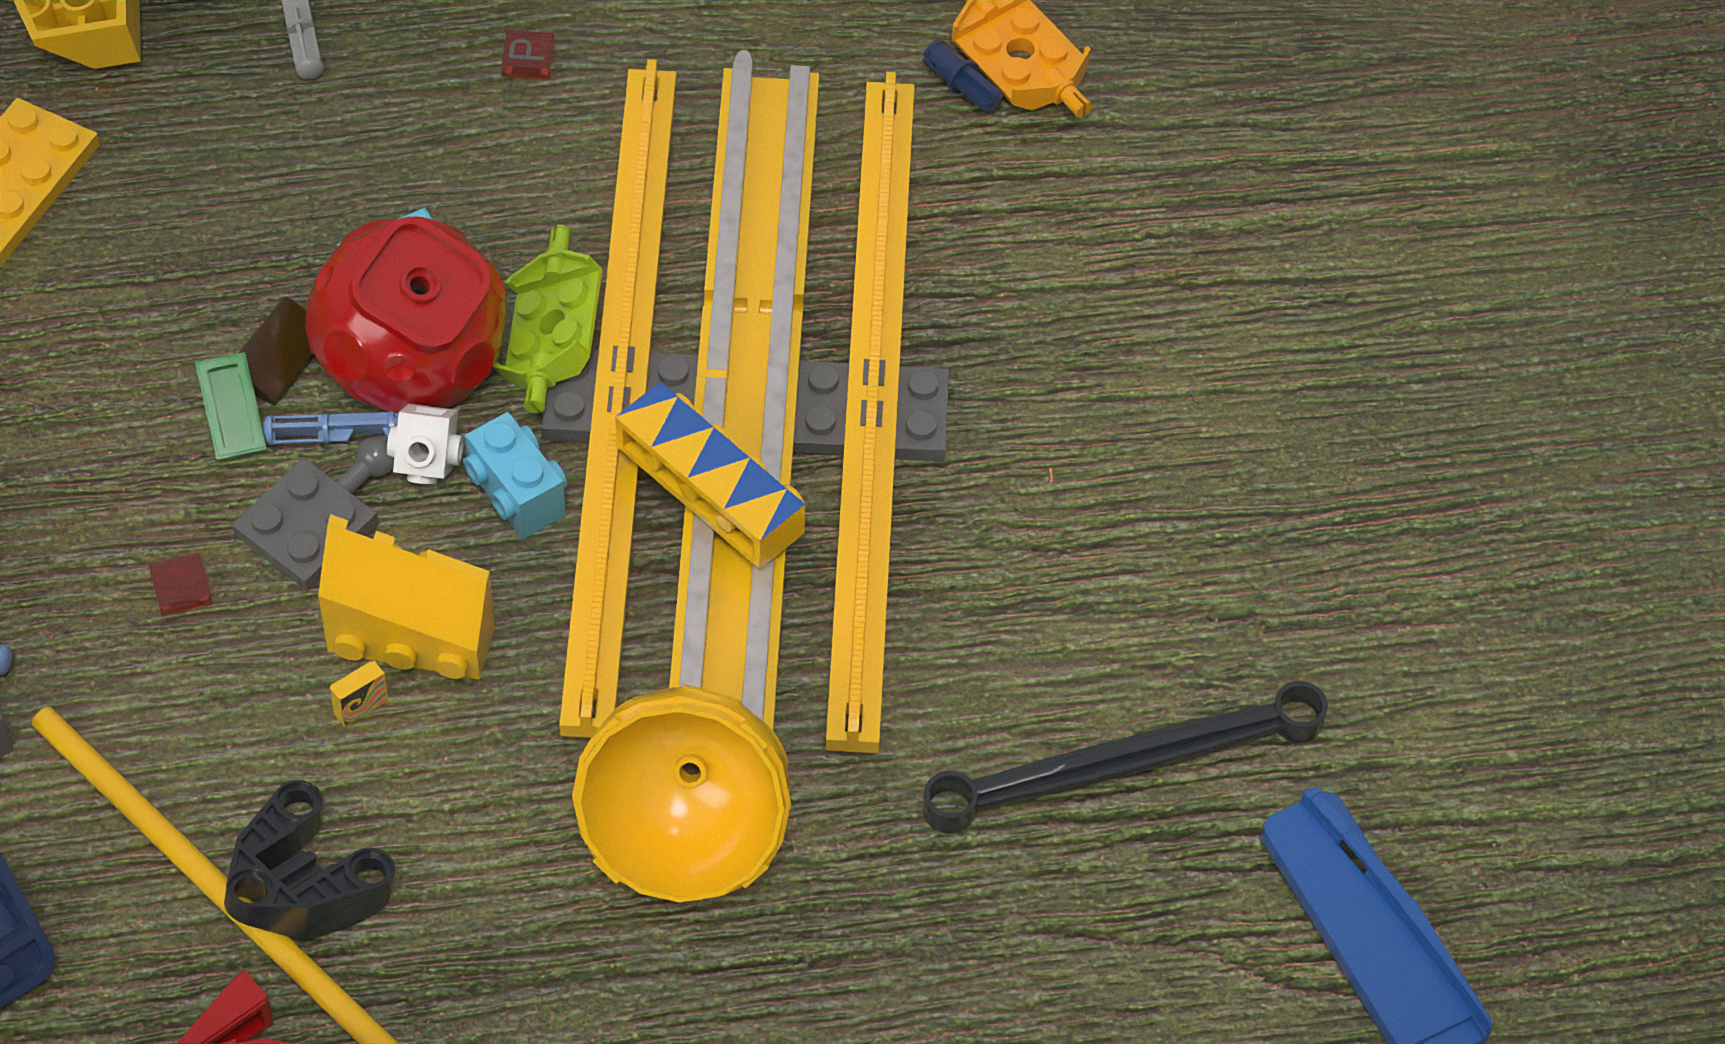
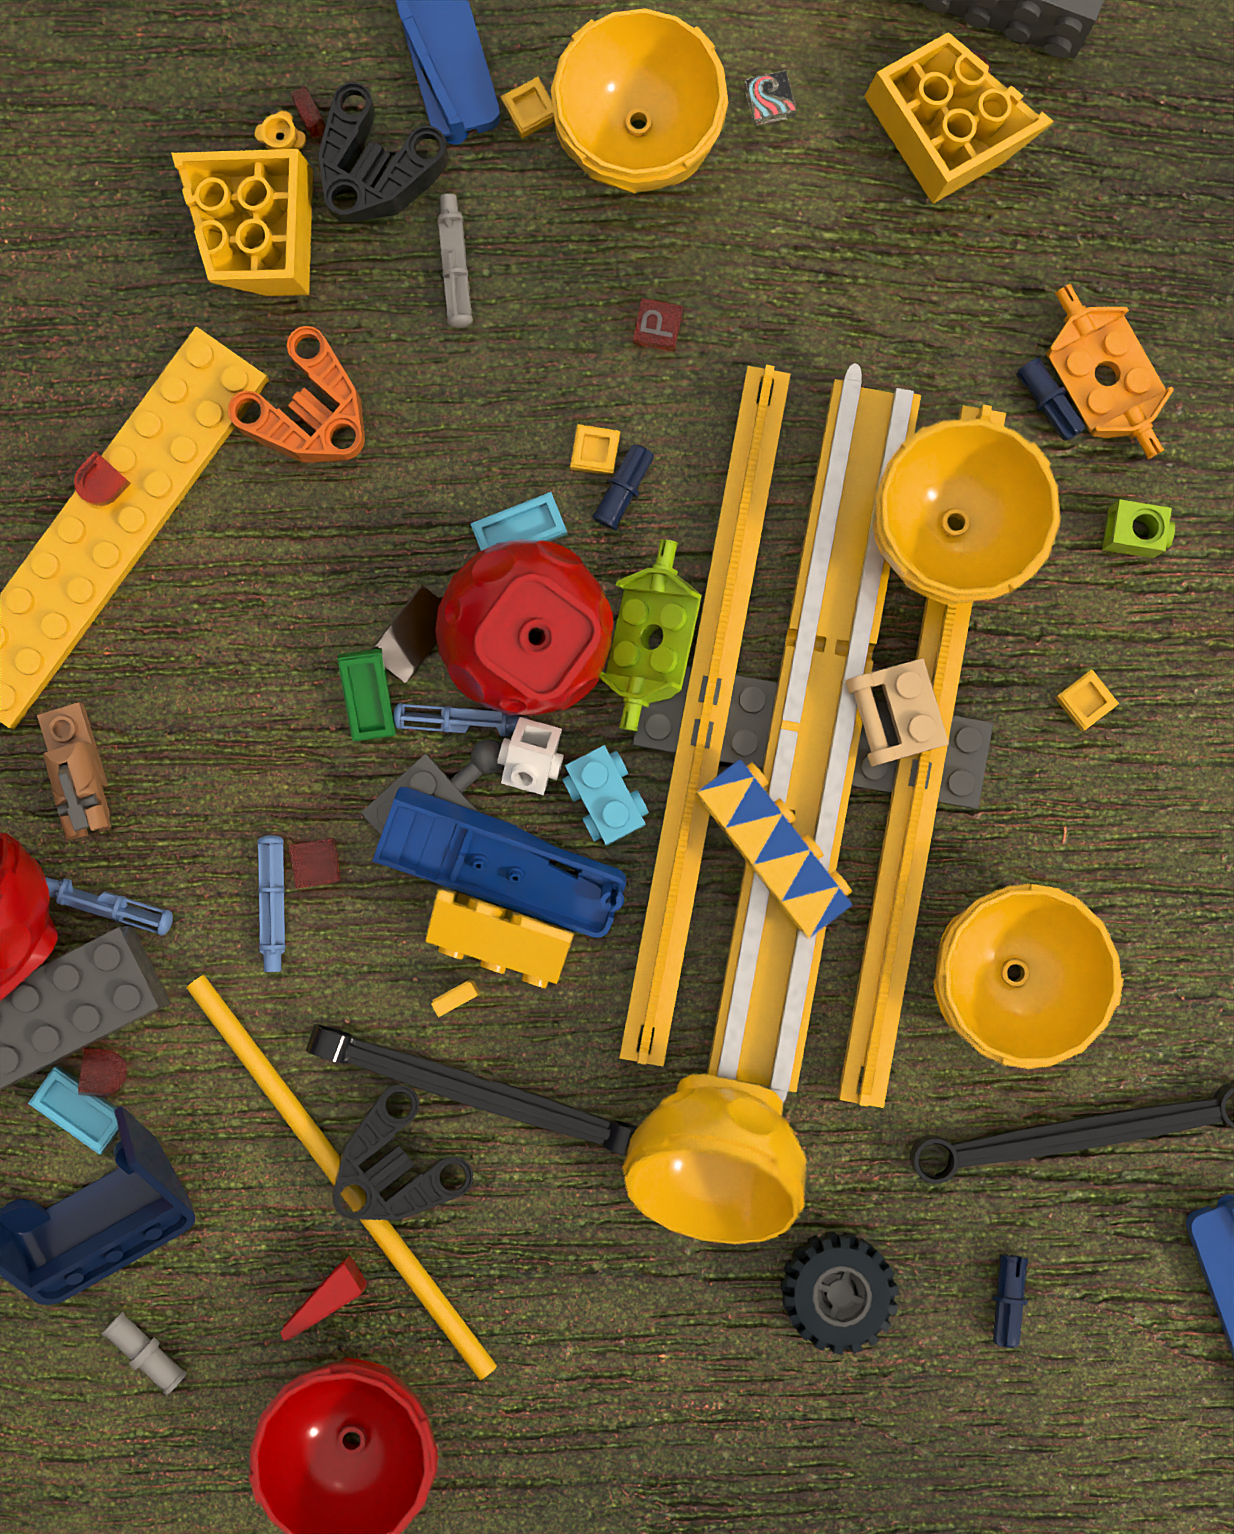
camera: 10 degrees right, 30 degrees up
none -> orange connector [228,326,365,463]
none -> medium blue piece [257,835,286,972]
none -> black piece [306,1024,638,1156]
none -> blue piece [372,787,627,938]
none -> yellow tile [570,424,620,476]
none -> dark blue axle [592,444,654,531]
none -> black wheel [781,1231,899,1355]
none -> tan plate [846,658,949,767]
none -> yellow rock [873,419,1060,605]
none -> yellow rock [933,884,1123,1069]
none -> dark blue axle [992,1254,1029,1348]
none -> yellow tile [1054,670,1119,731]
none -> lime brick [1102,499,1175,559]

